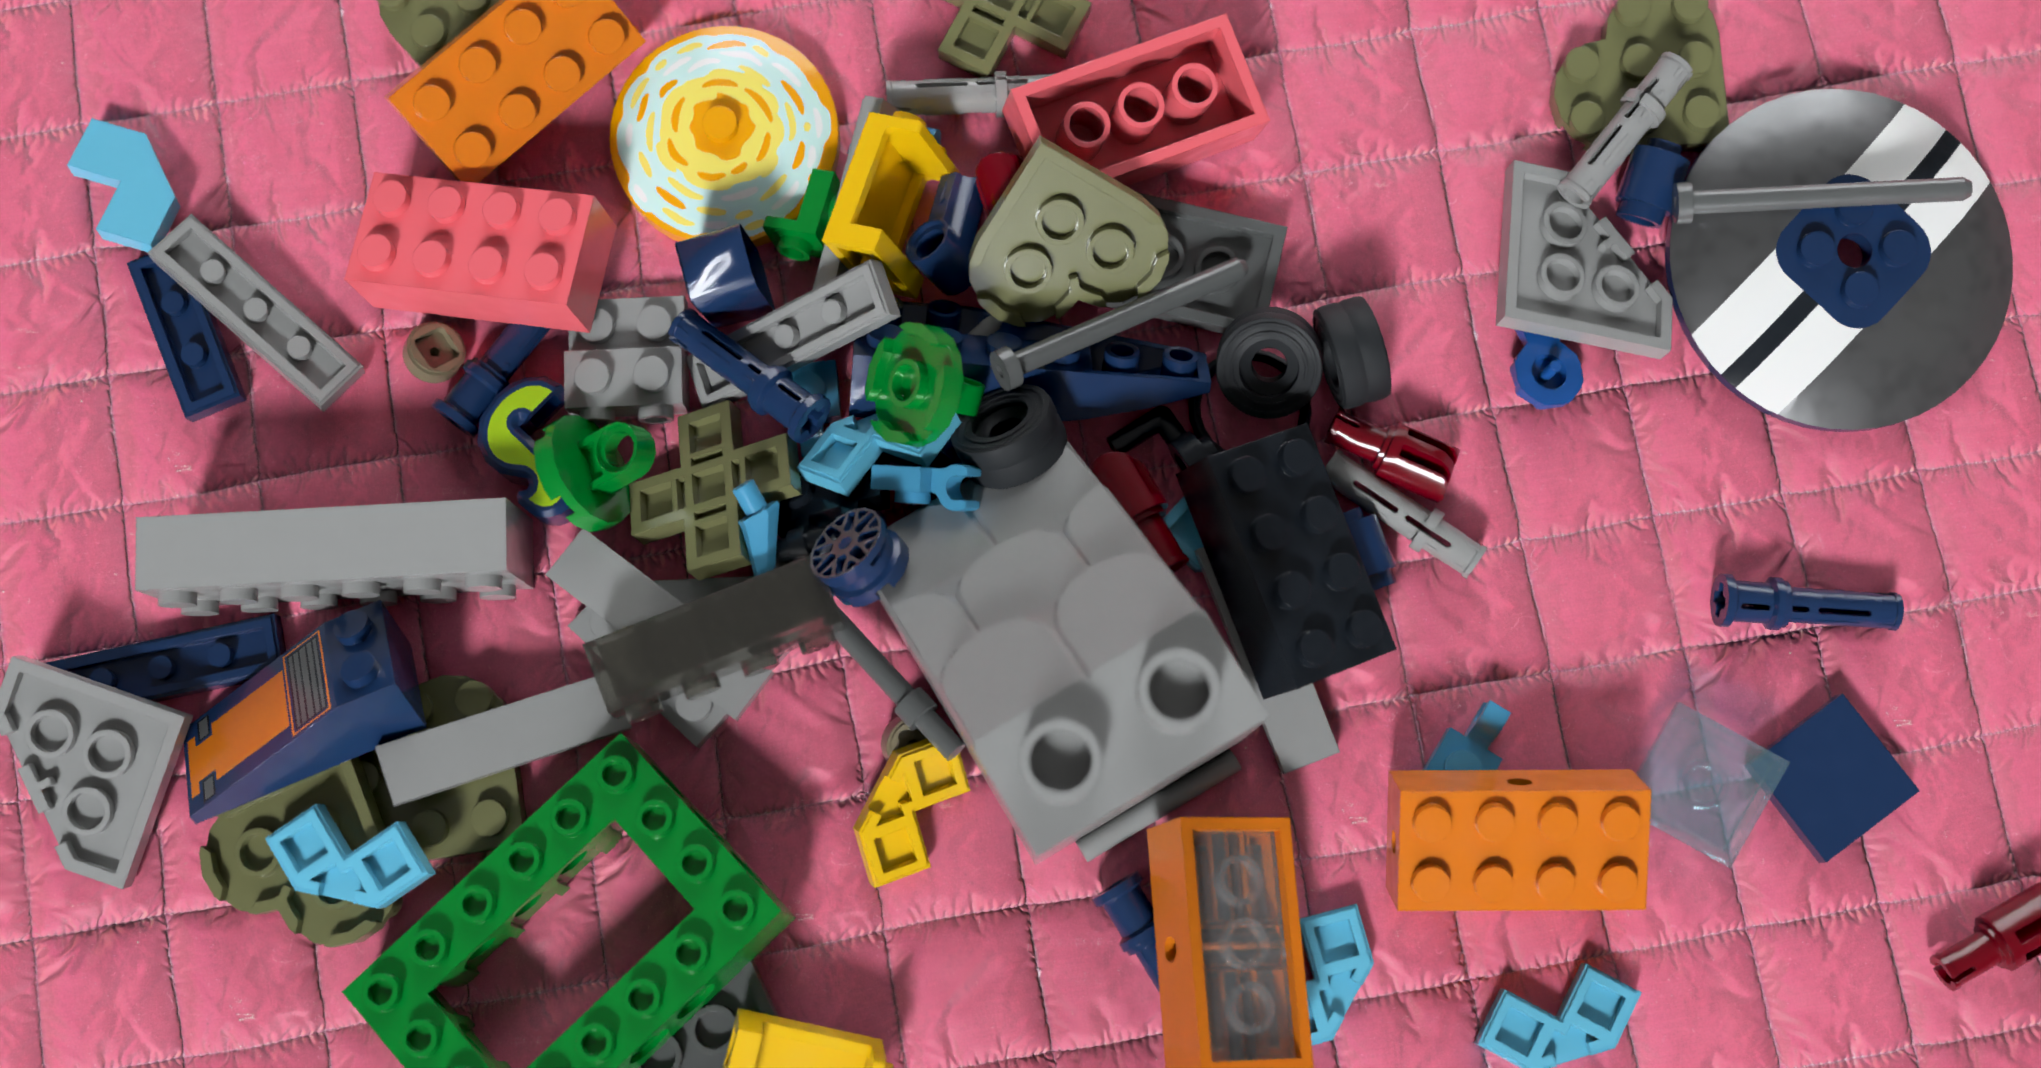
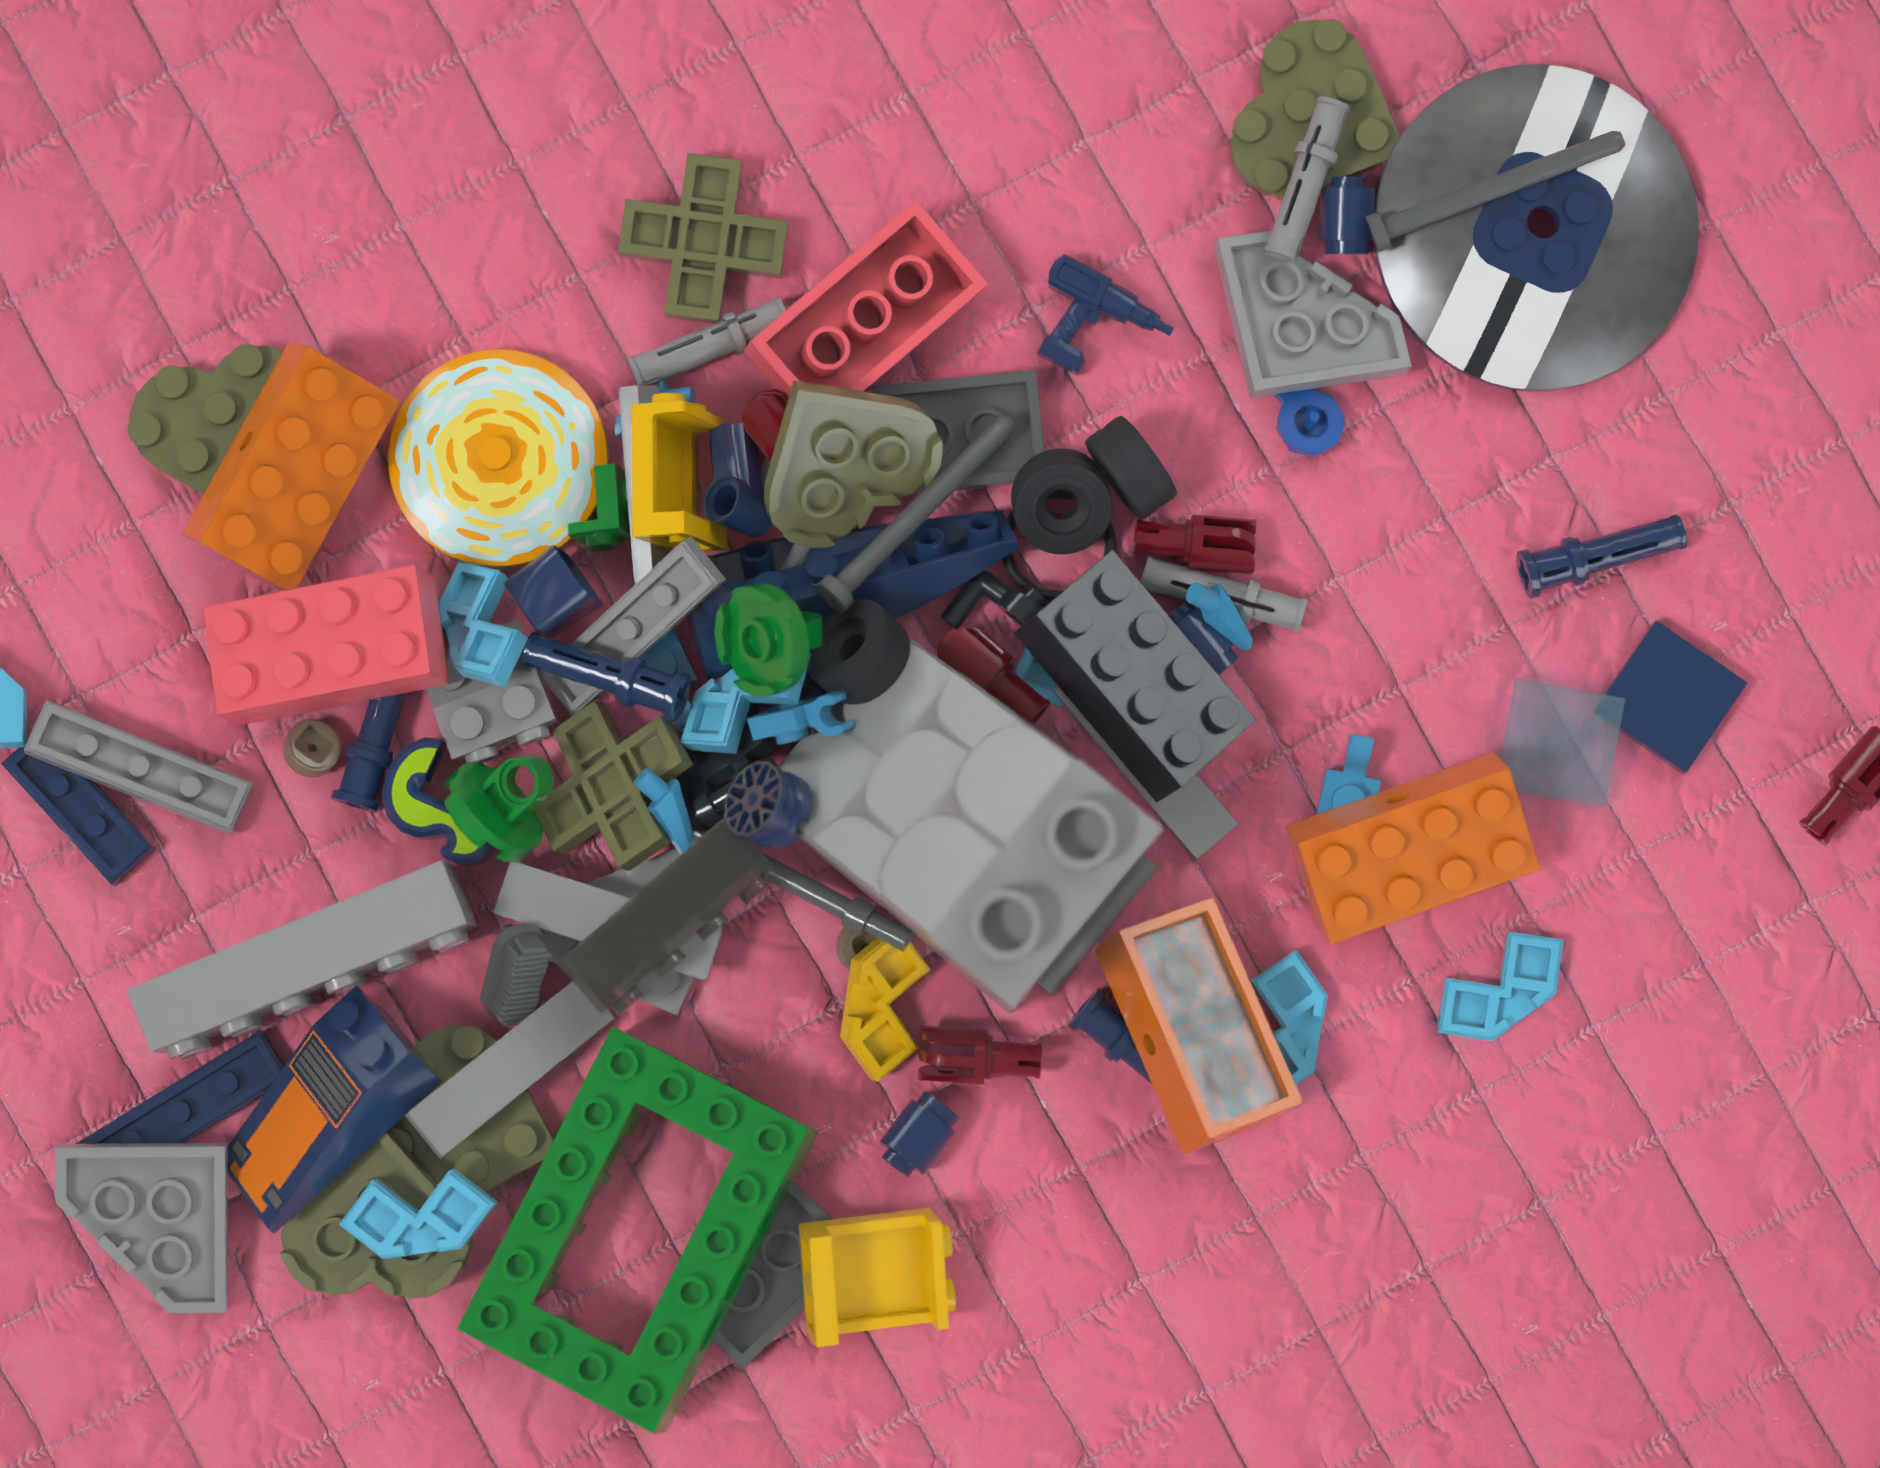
camera: 20 degrees left, 5 degrees up
none -> medium azure tile [438,561,528,688]
none -> dark grey piece [480,923,552,1027]
none -> dark blue brick [879,1091,959,1177]
none -> dark red arm [918,1025,1042,1085]
none -> dark blue piece [1037,254,1174,376]
none -> dark azure bar [1186,583,1253,652]

